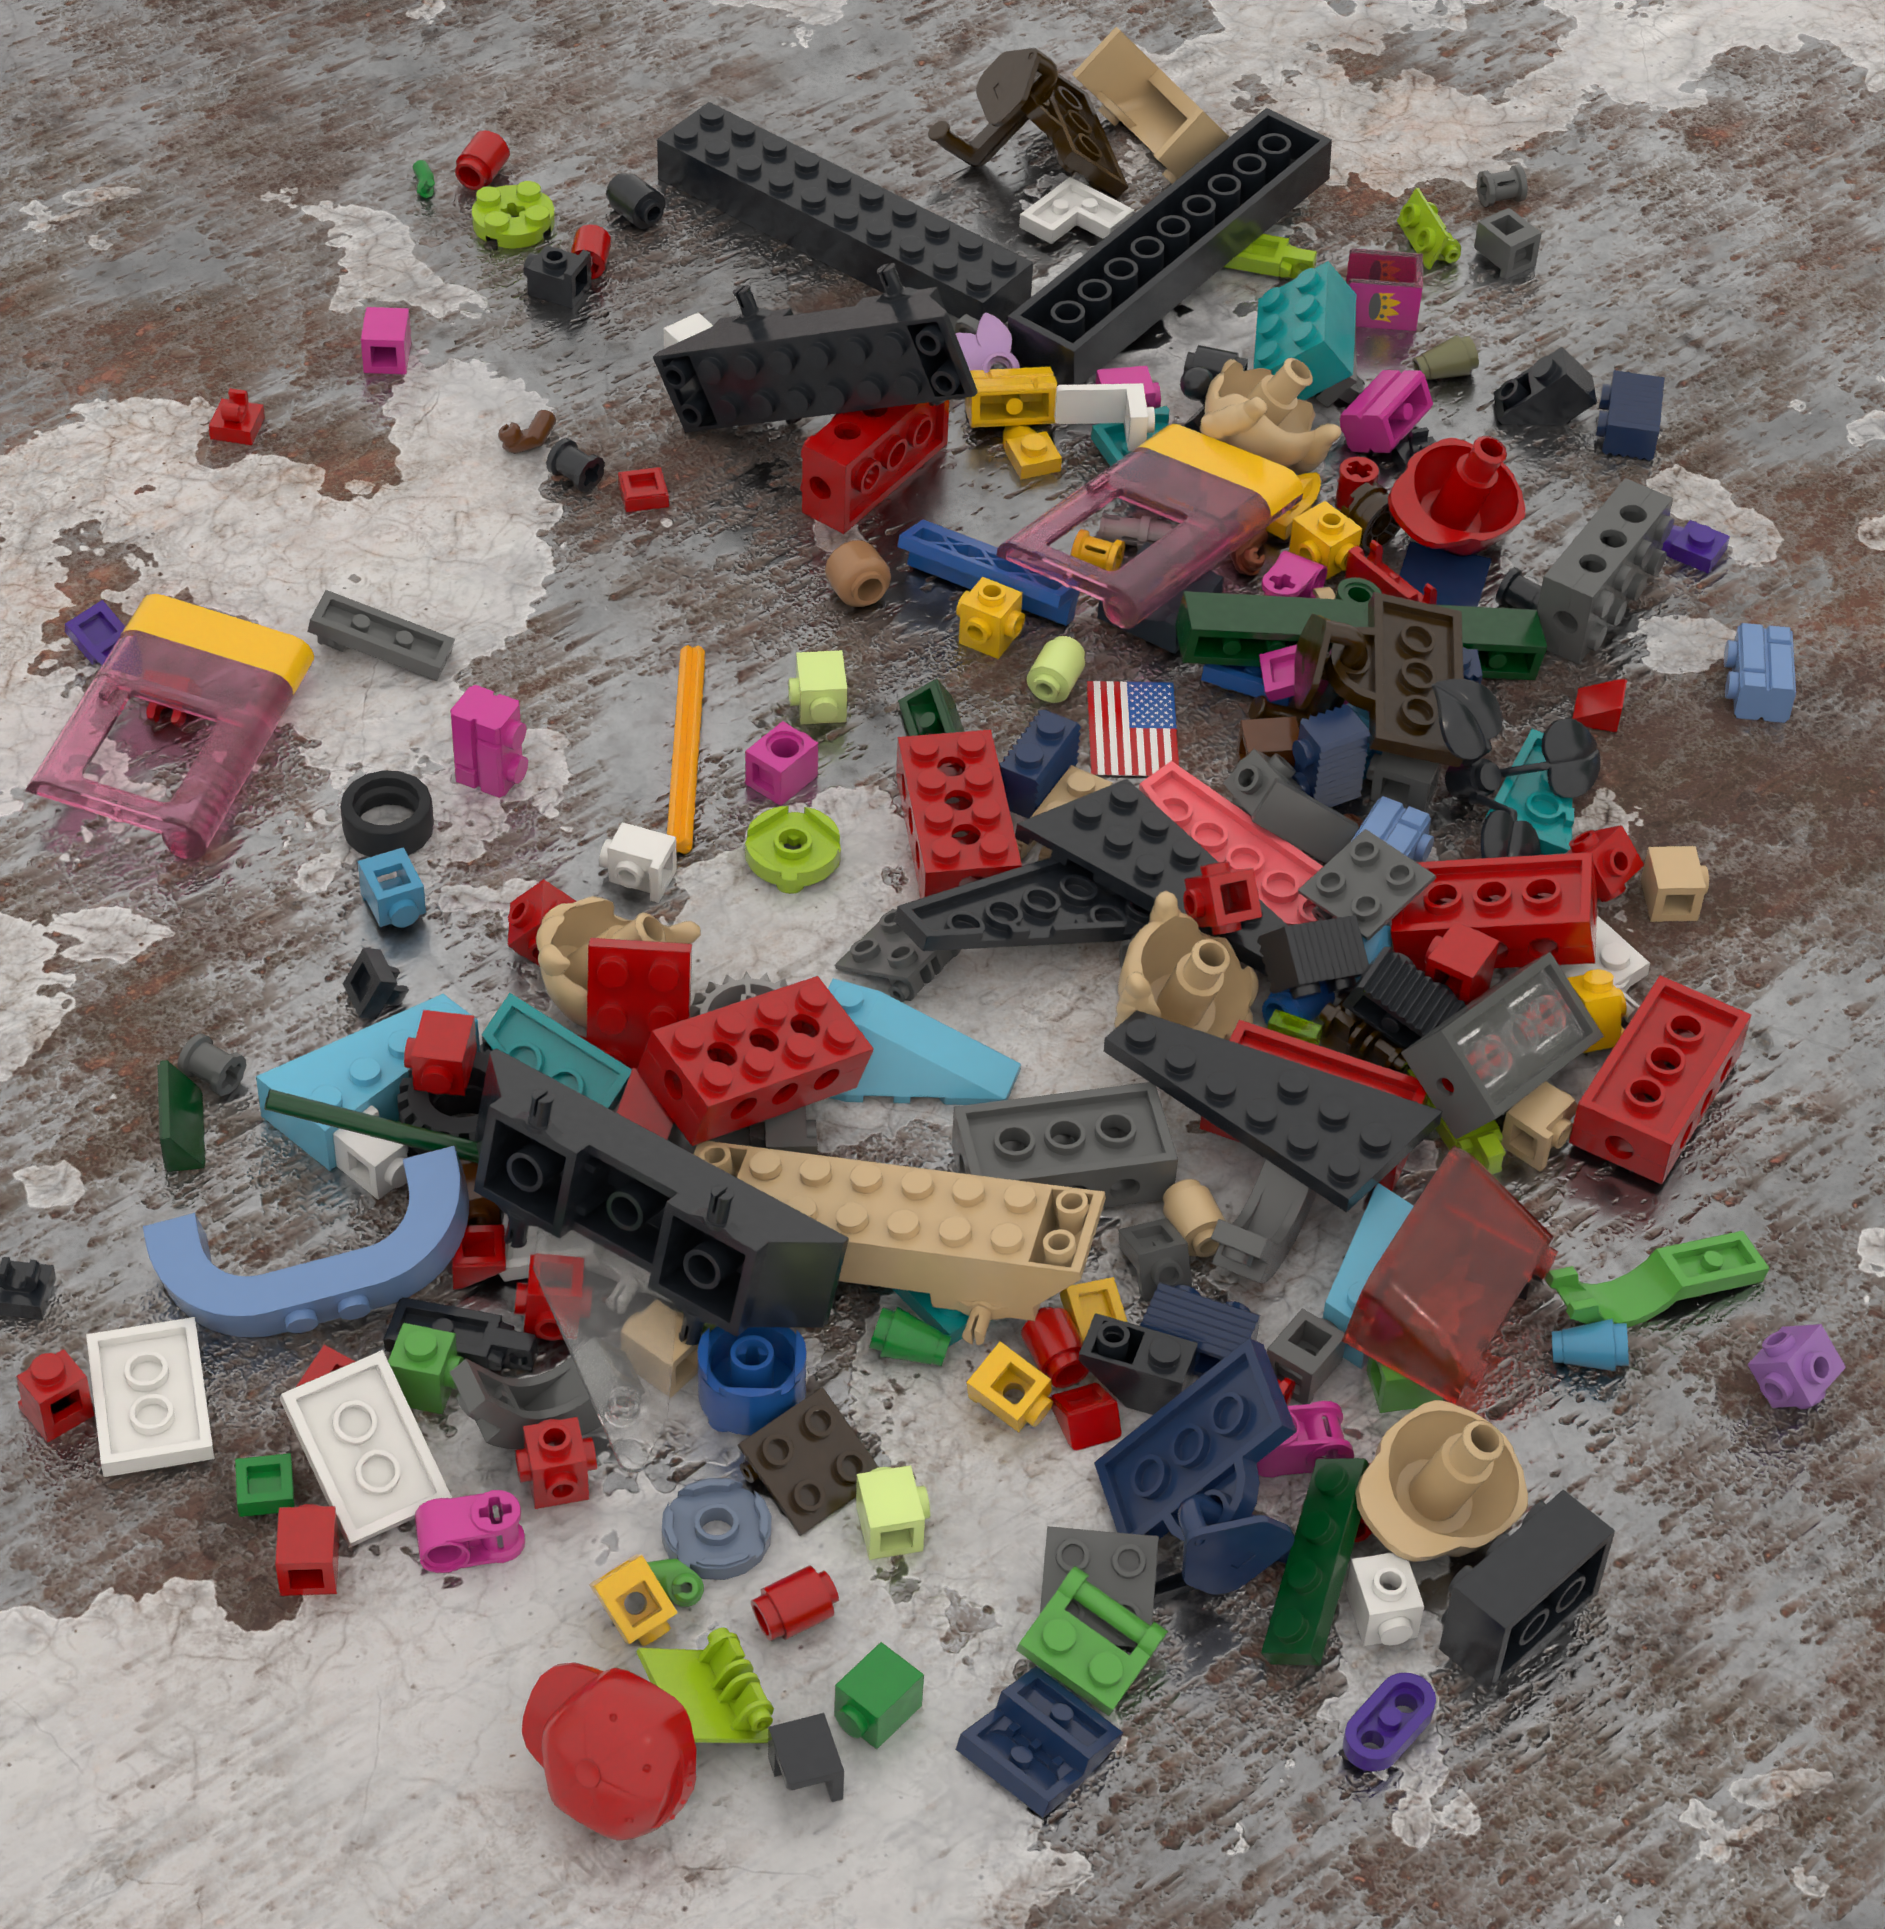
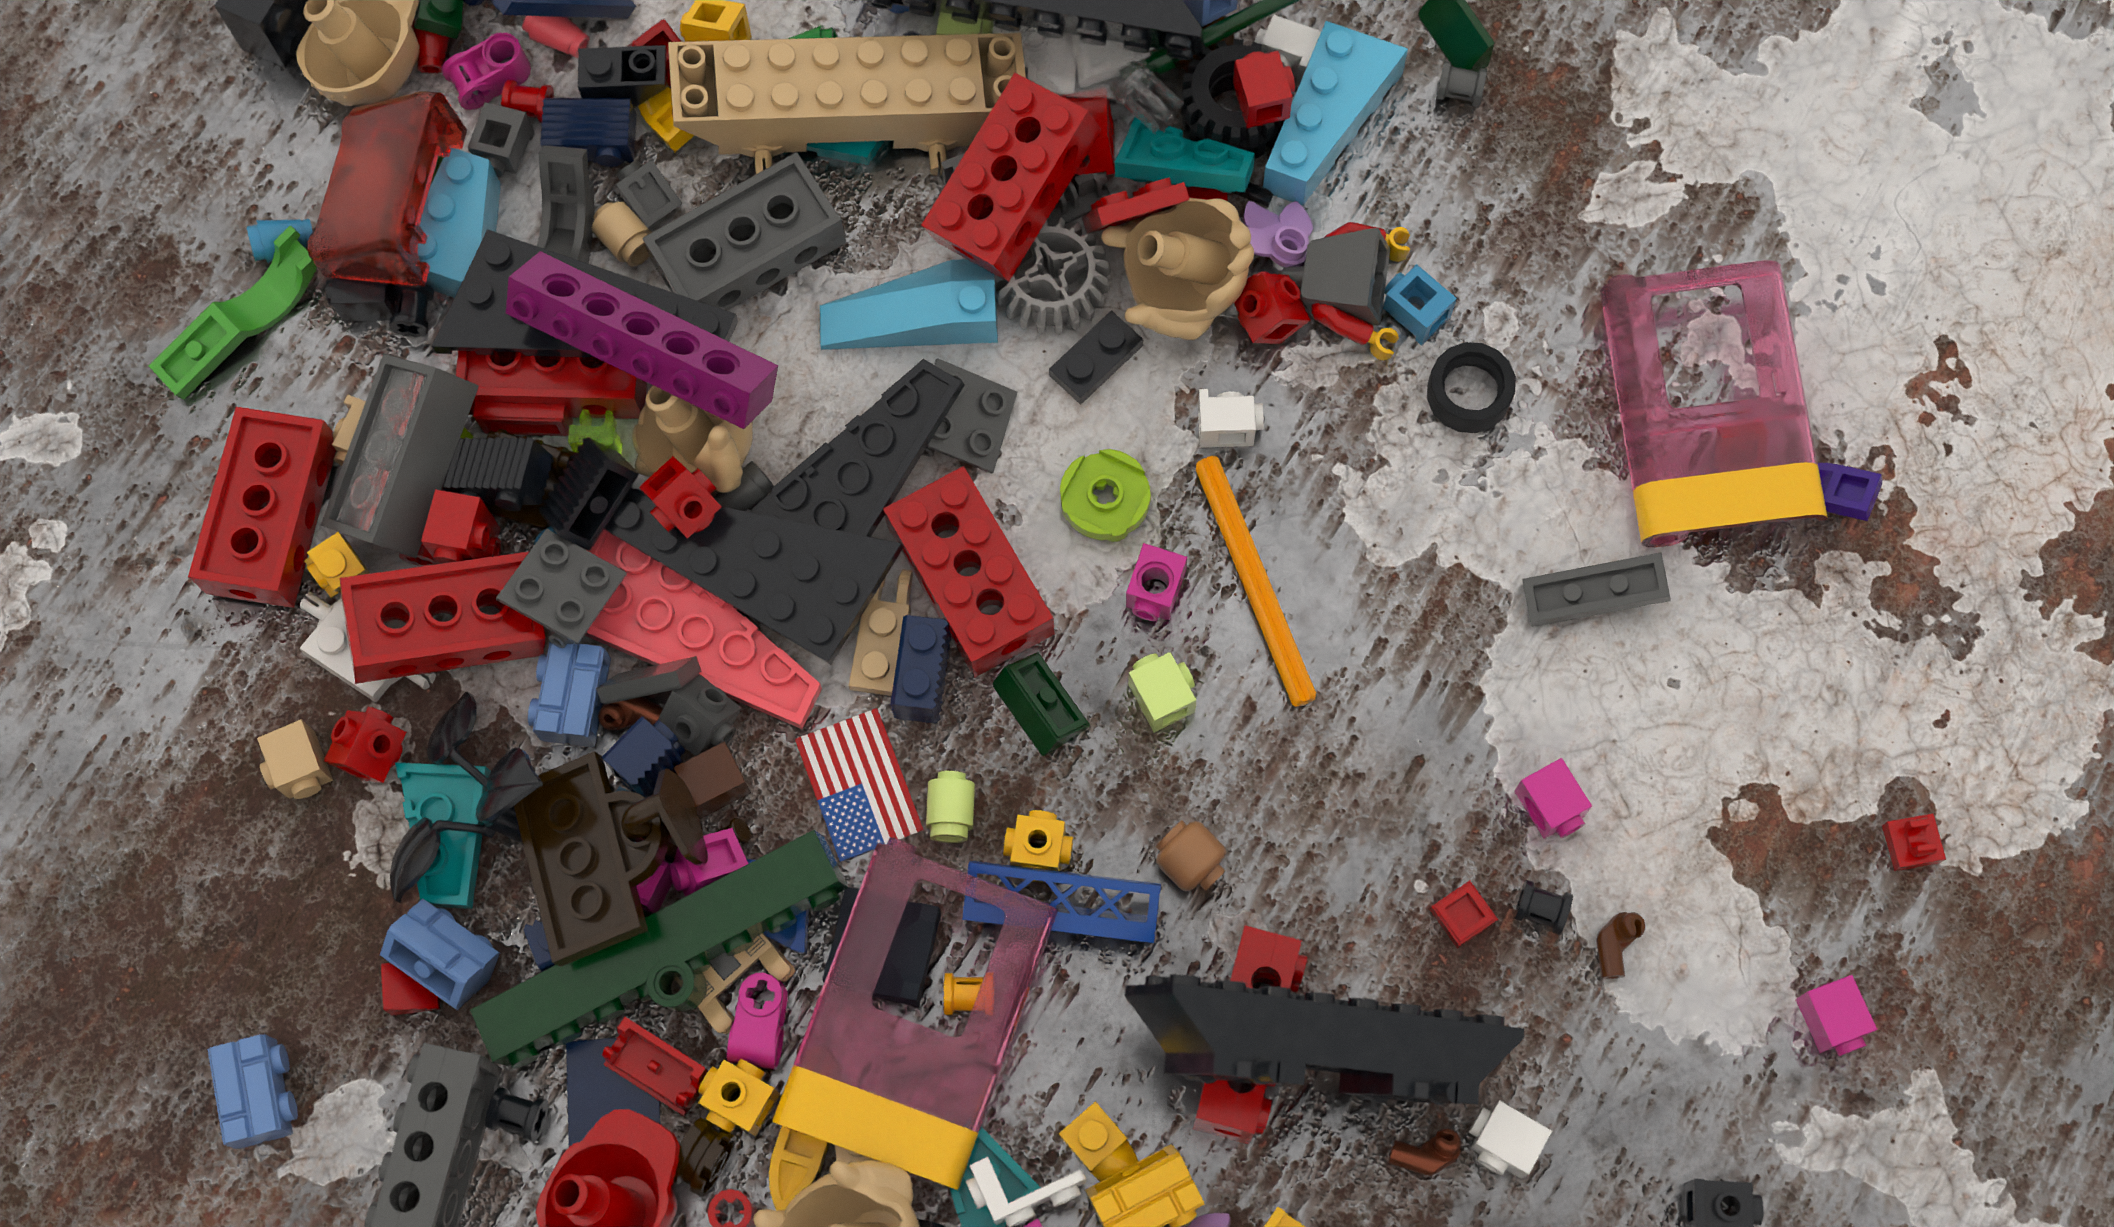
camera: 165 degrees right, 25 degrees up
black tile [342,947,409,1019] -> none
dark pink brick [450,685,528,798] -> none
medium lavender brick [1748,1324,1846,1409] -> none
none -> medium blue brick [380,899,500,1010]
none -> magenta brick [506,251,778,429]
none -> black plate [1049,310,1143,405]
none -> lavender plate [1243,201,1313,267]
none -> dark grey torso [1282,222,1411,360]
none -> dark pink brick [1514,758,1592,839]

